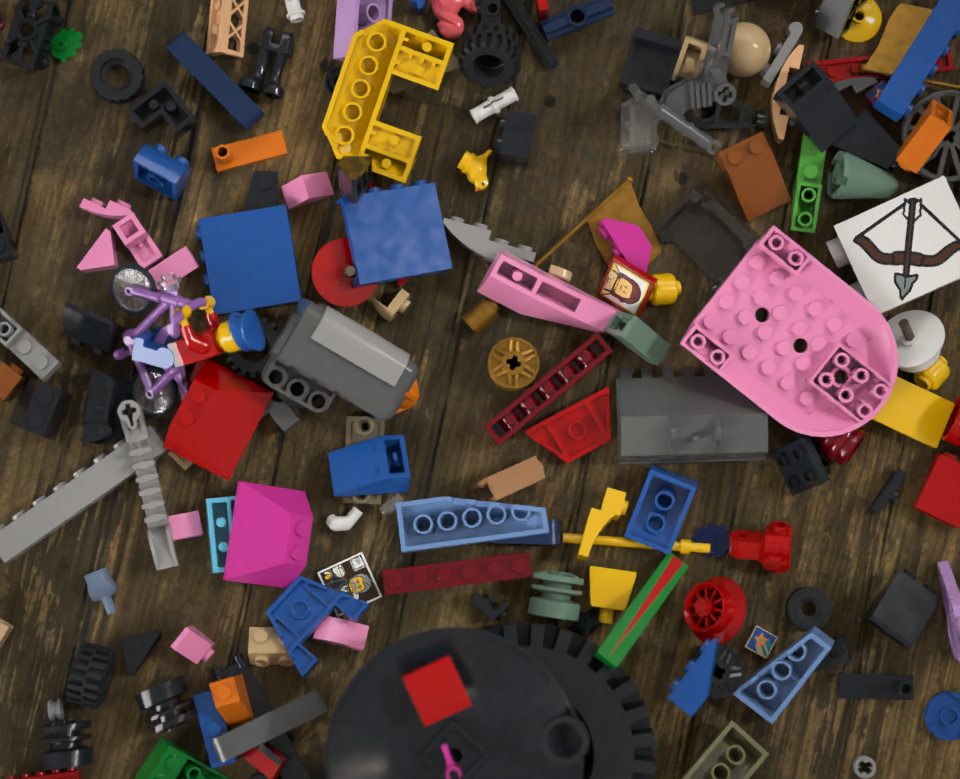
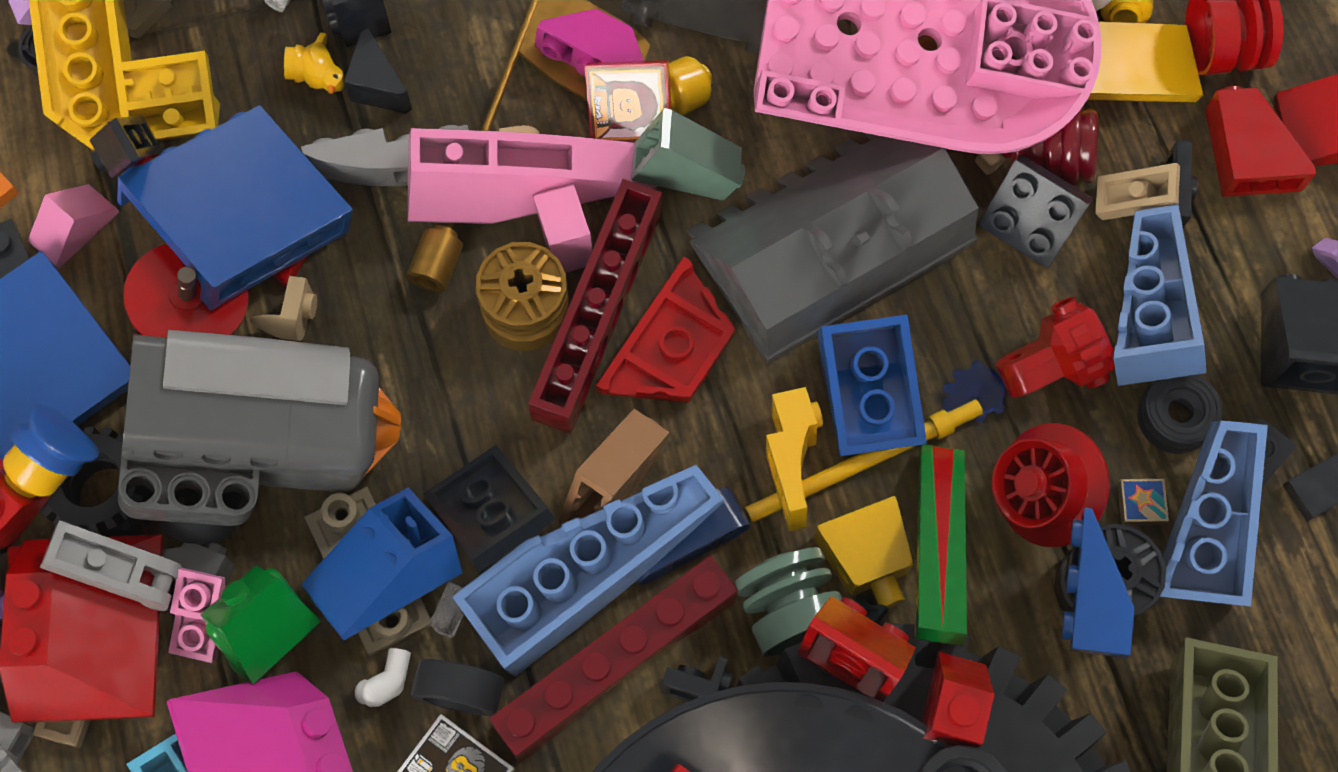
camera: 35 degrees left, 15 degrees down
none -> light grey plate [40,520,182,611]
none -> bright pink slope [168,568,225,663]
none -> green torso [200,565,321,684]
none -> black slope [344,29,412,114]
none -> black tyre [411,659,504,716]
none -> black plate [423,445,555,572]
none -> bright pink slope [533,184,593,273]
none -> red slope [797,596,916,702]
none -> red slope [921,651,995,747]
none -> tan slope [1095,163,1180,220]
none -> medium blue wedge [1113,204,1207,386]

